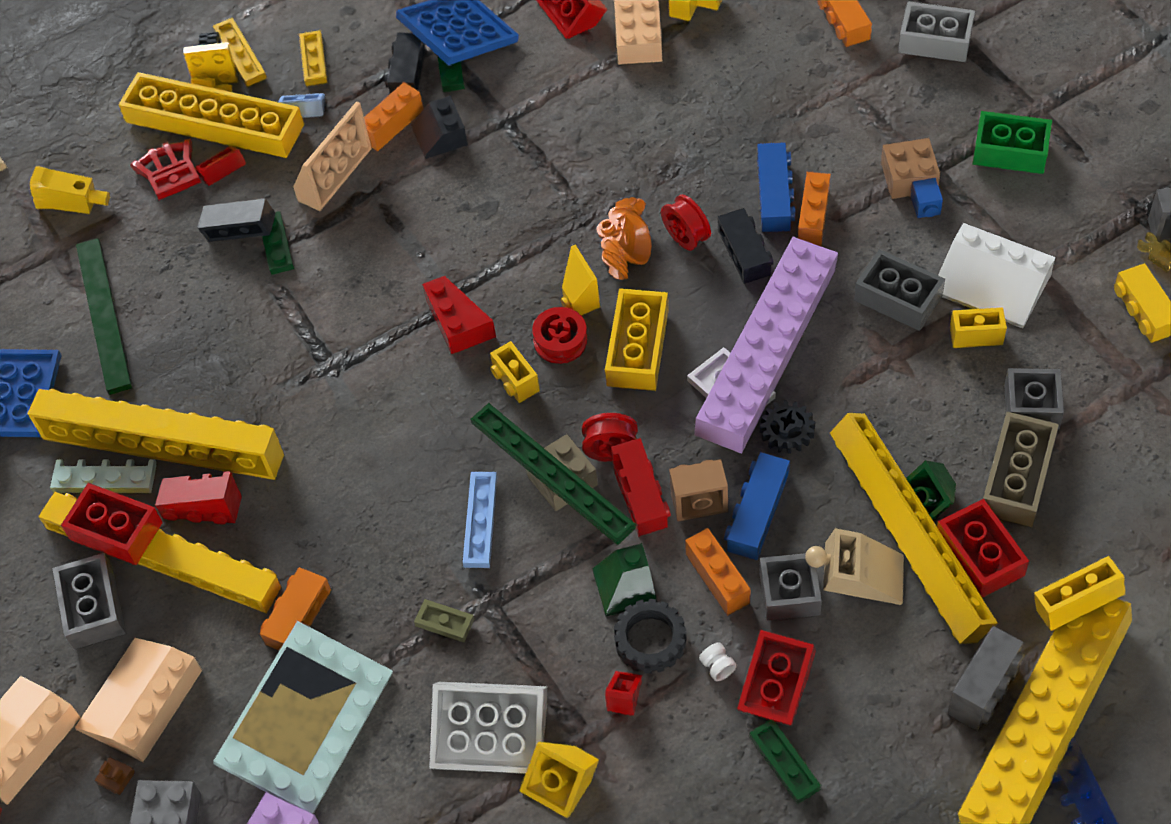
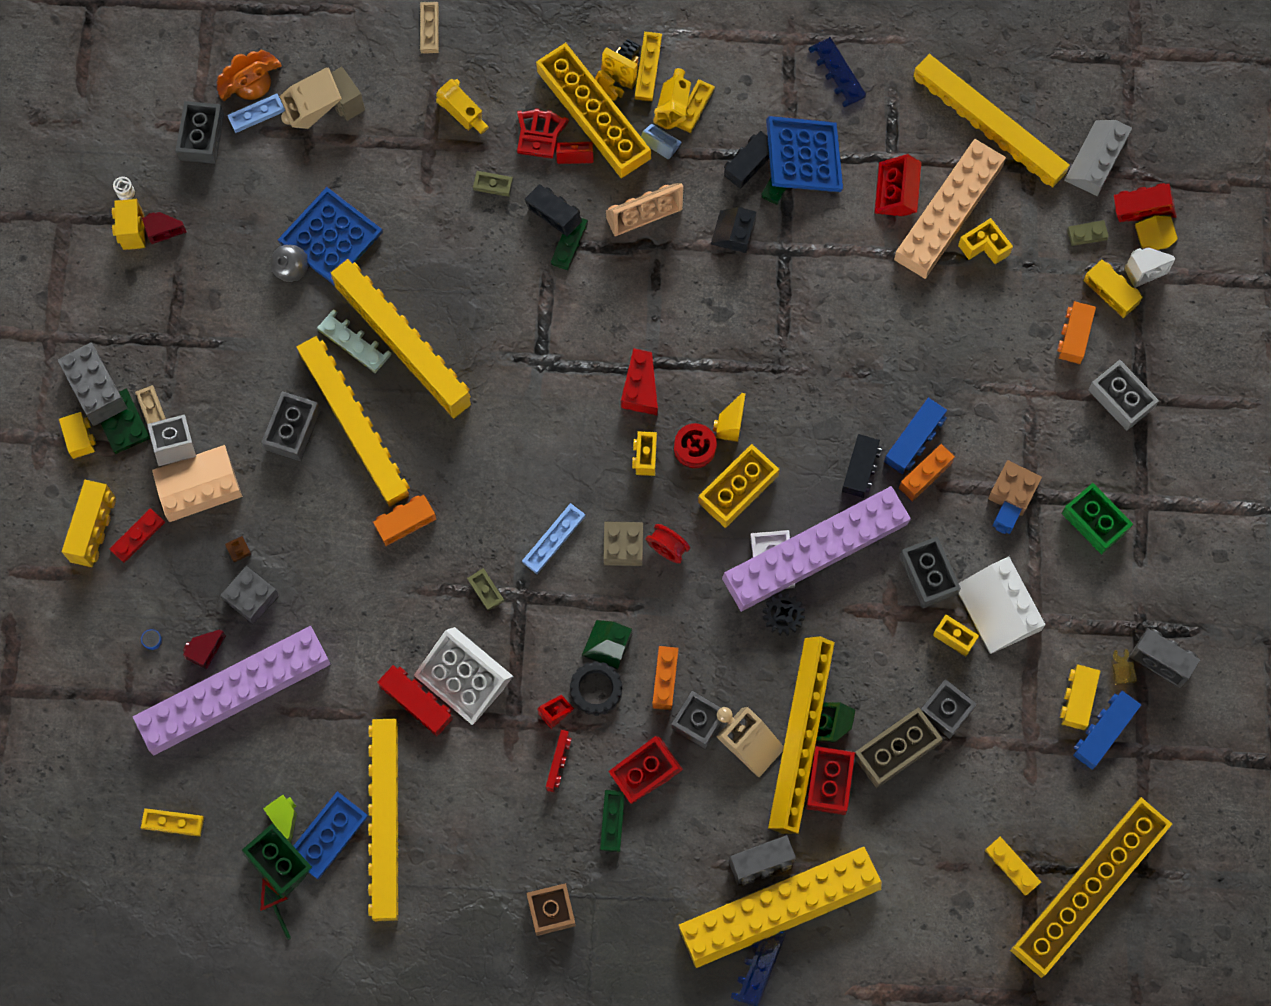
camera: 30 degrees right, 15 degrees up
red brick [61,483,163,565] -> none
light nougat slope [75,638,202,762] -> none
dark green tile [76,238,132,395] -> none
red wedge [155,471,242,524] -> none
plate [213,621,393,814] -> none
orange brick [364,82,424,151] -> none
dark green tile [470,403,636,545] -> none
yellow slope [520,742,599,818] -> none
orange piece [597,197,652,280] -> none
red wedge [611,438,671,537] -> none
red wheel [661,194,711,251] -> none
medium nougat brick [669,459,728,522] -> none
white wheel [699,642,737,681] -> none
blue brick [724,452,790,560] -> none
yellow brick [1034,556,1125,631] -> none
none -> red brick [377,665,453,736]
none -> olive plate [473,171,513,197]
none -> red plate [546,730,572,792]
none -> yellow piece [653,68,691,129]

